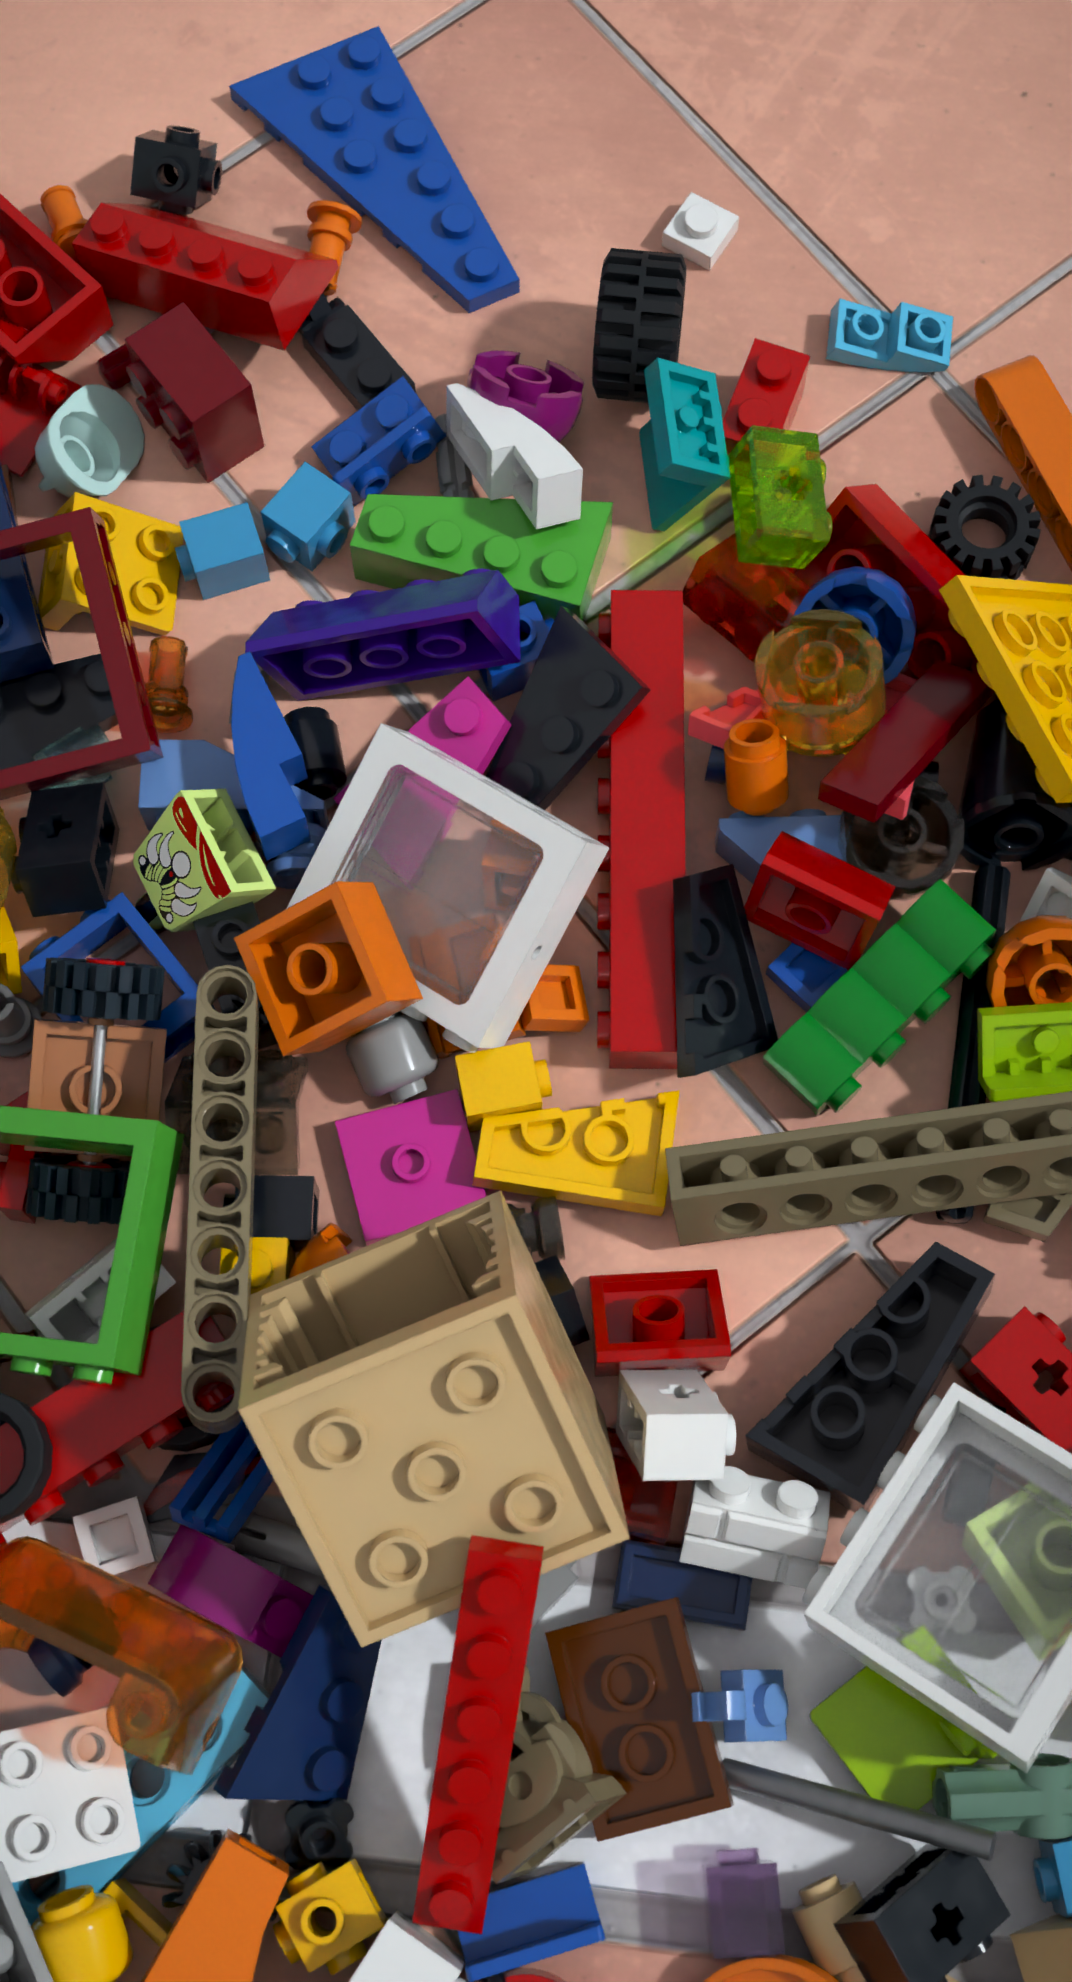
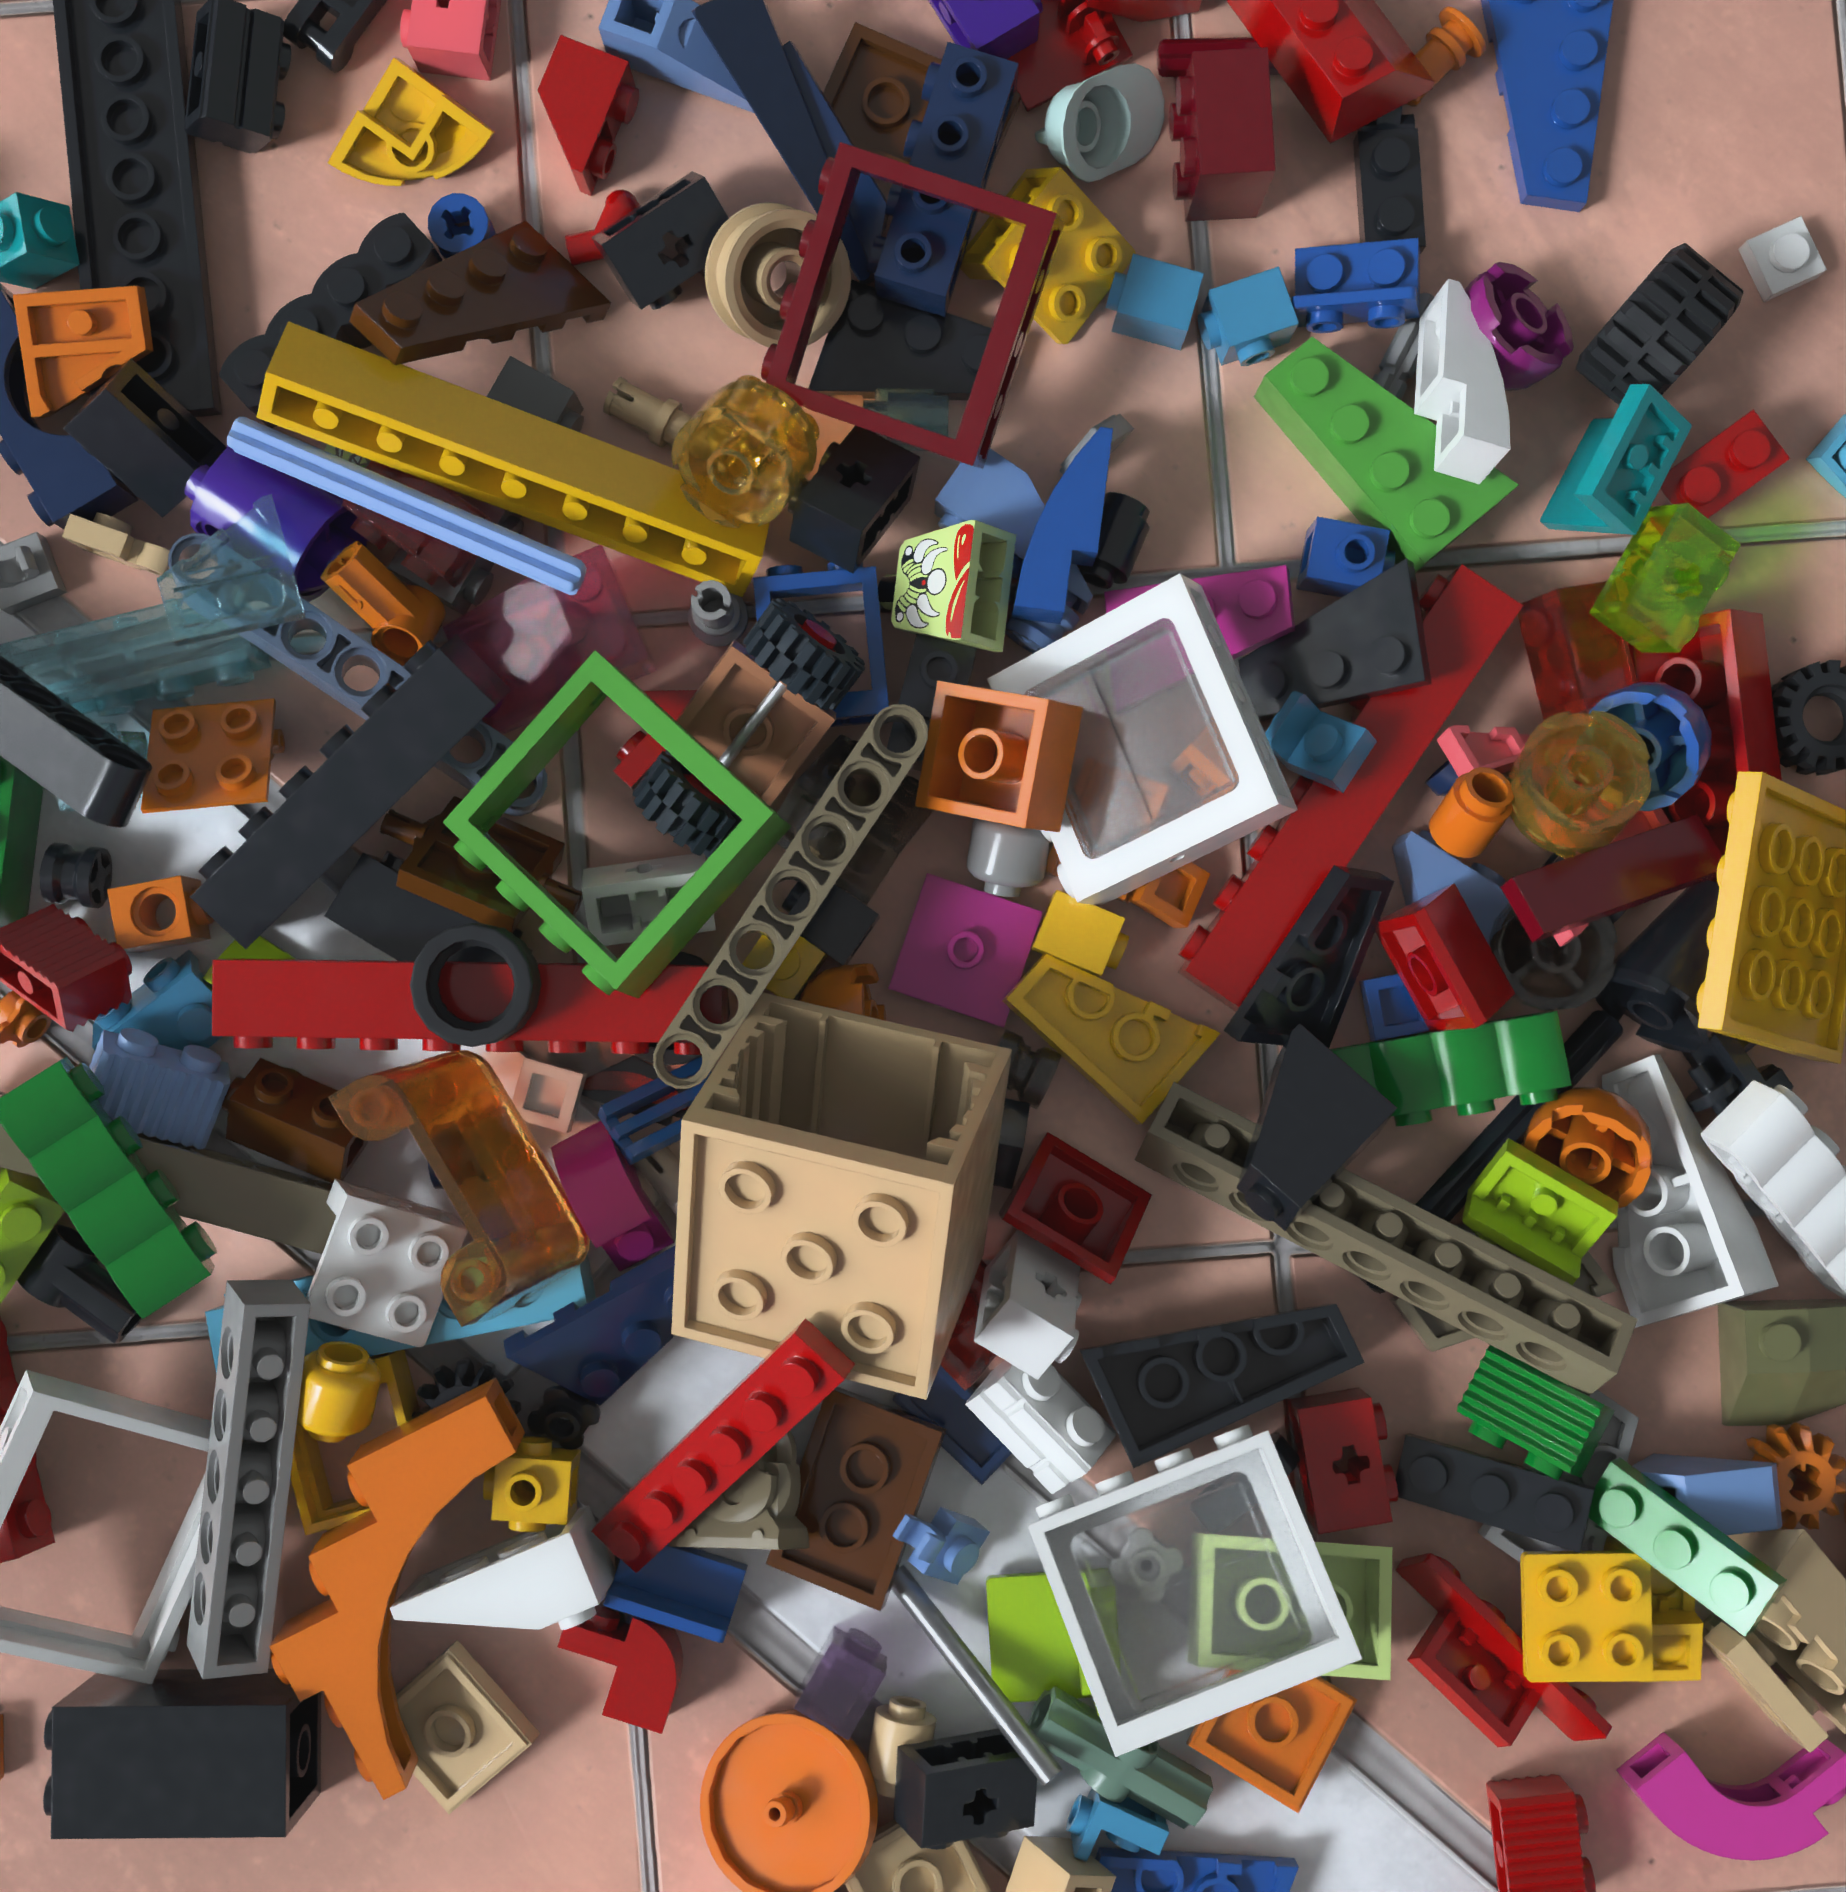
camera: 30 degrees right, 15 degrees up
clear orange pin [145,636,194,733] -> none
dark purple slope [245,569,521,701] -> none
none -> black slope [1237,1023,1397,1231]
none -> dark azure bracket [1265,691,1377,793]

